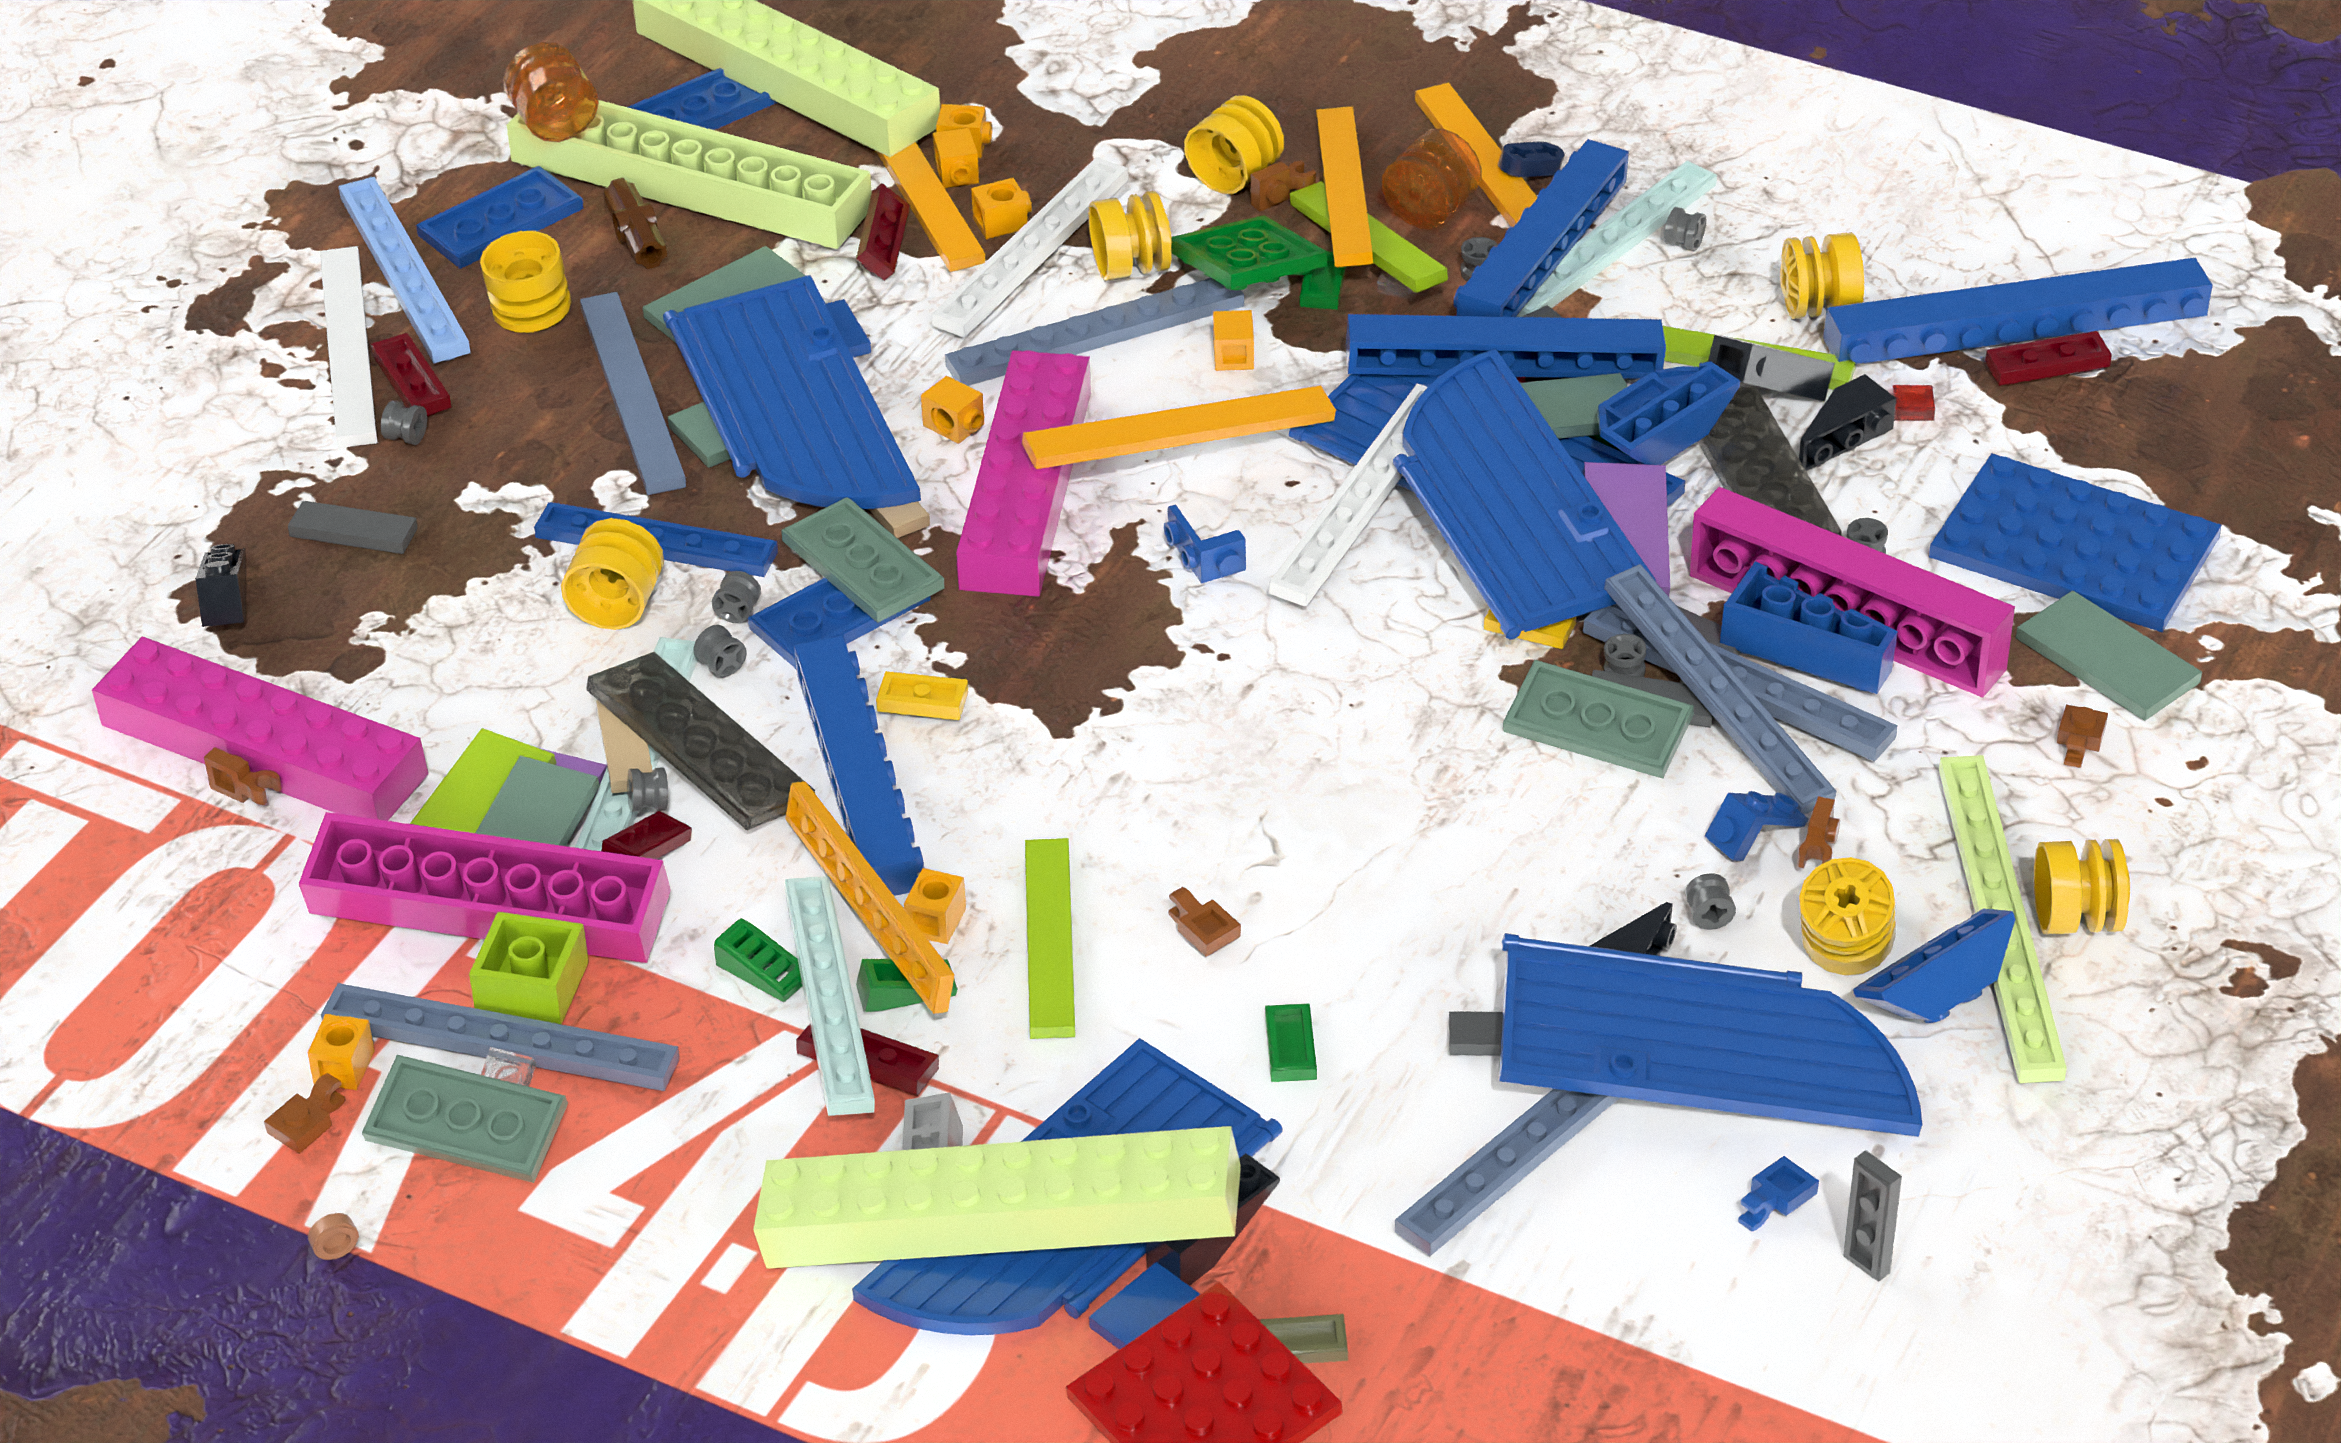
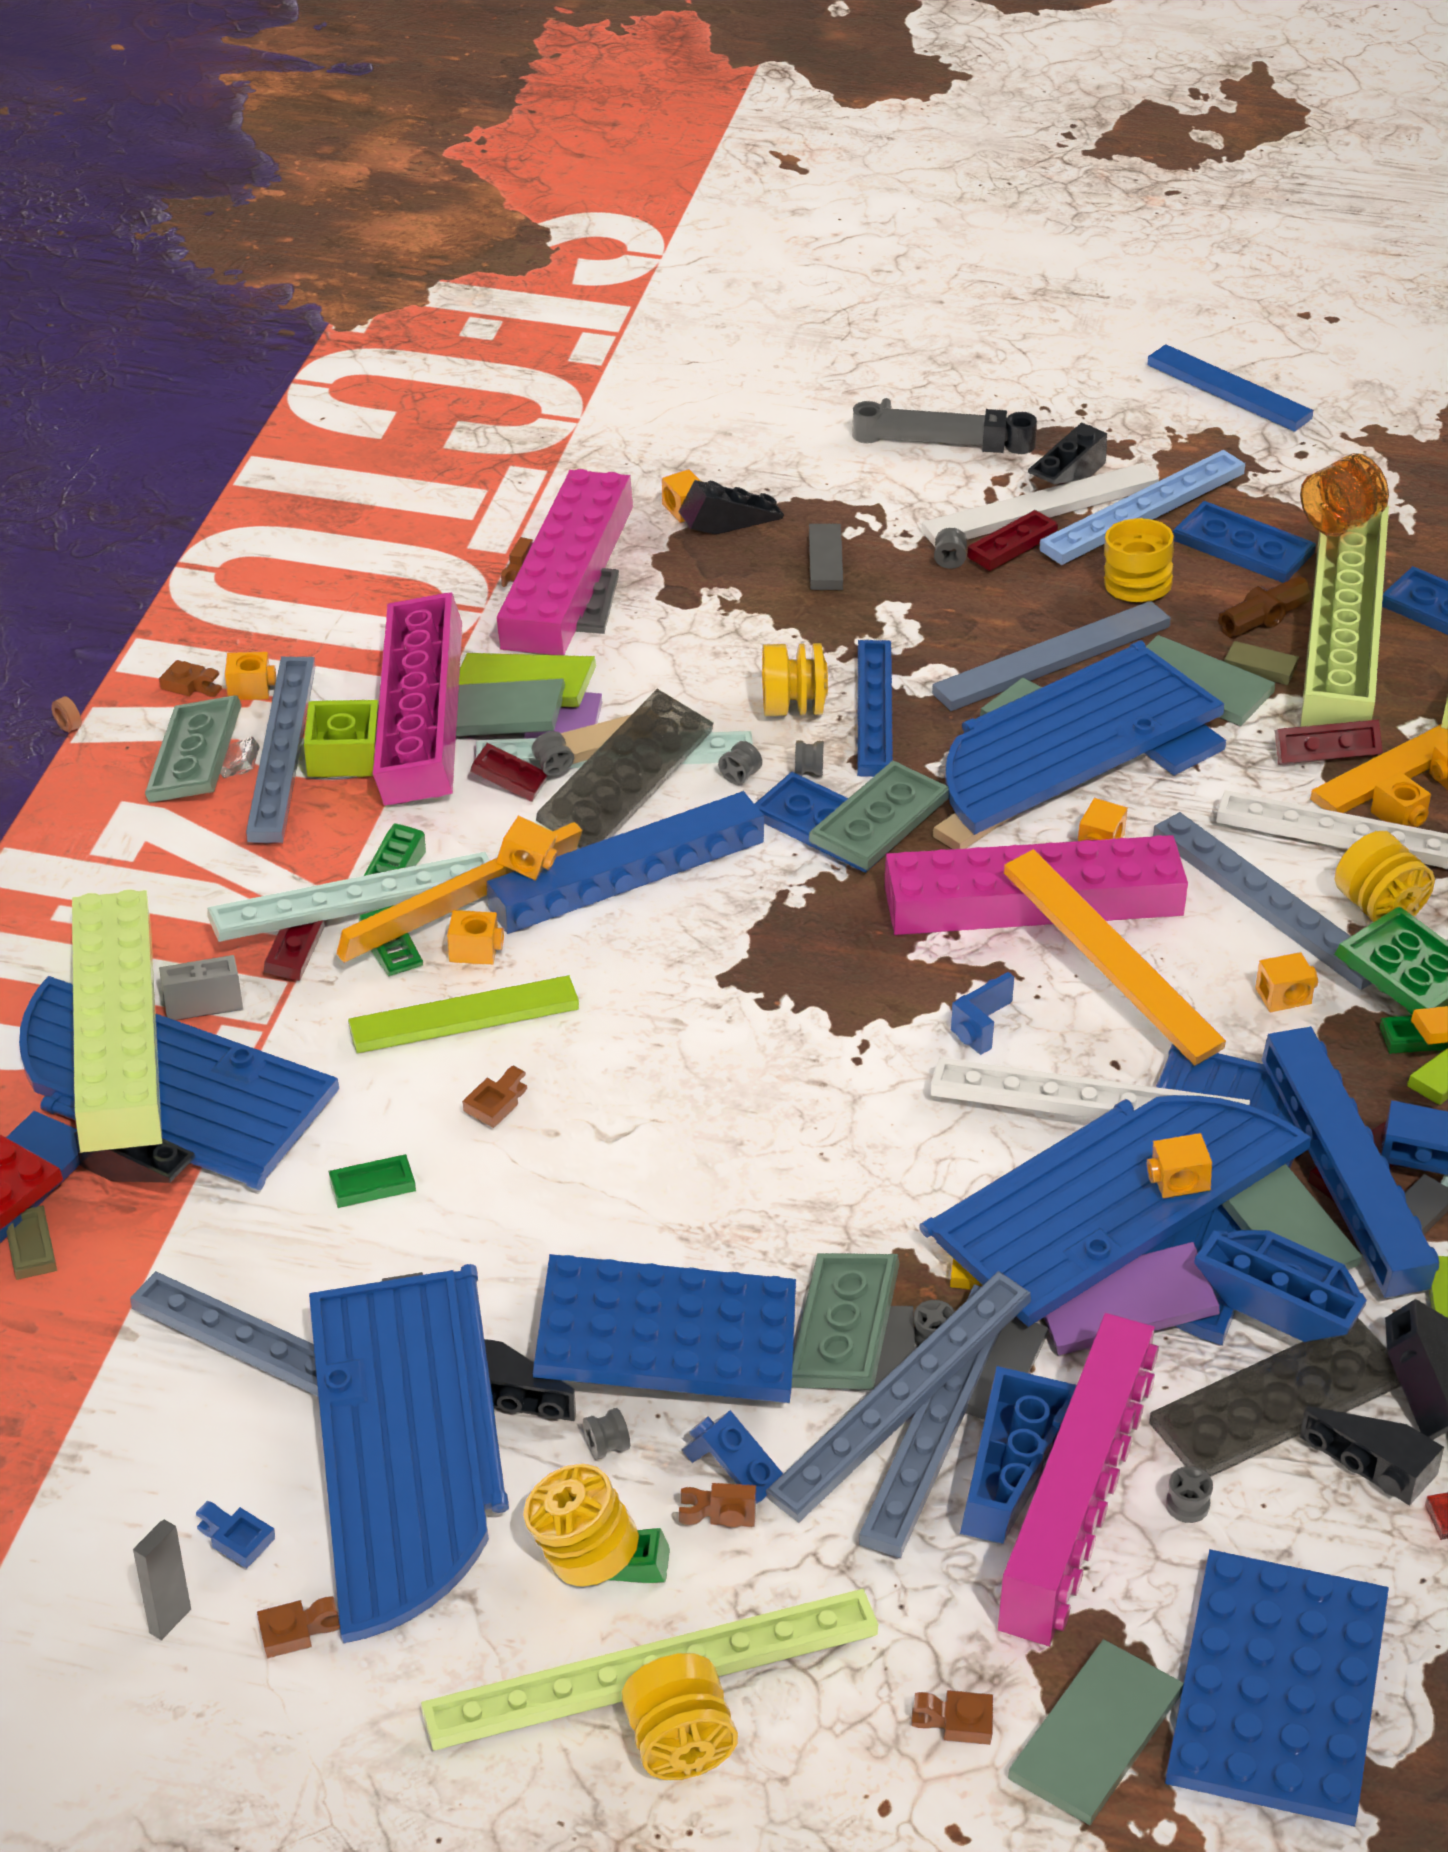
camera: 75 degrees right, 0 degrees up
yellow plate [876,671,968,720] -> none
blue wedge [1853,908,2015,1023] -> none
none -> dark orange plate [256,1596,340,1659]
none -> light orange brick [496,815,558,881]
none -> blue plate [533,1254,796,1403]
none -> light orange brick [662,469,701,523]
none -> dark grey piece [852,398,1037,454]
none -> black slope [1028,422,1107,484]
none -> blue tile [1147,344,1314,432]
none -> light orange brick [1147,1133,1212,1198]
none -> olive tile [1224,641,1299,685]

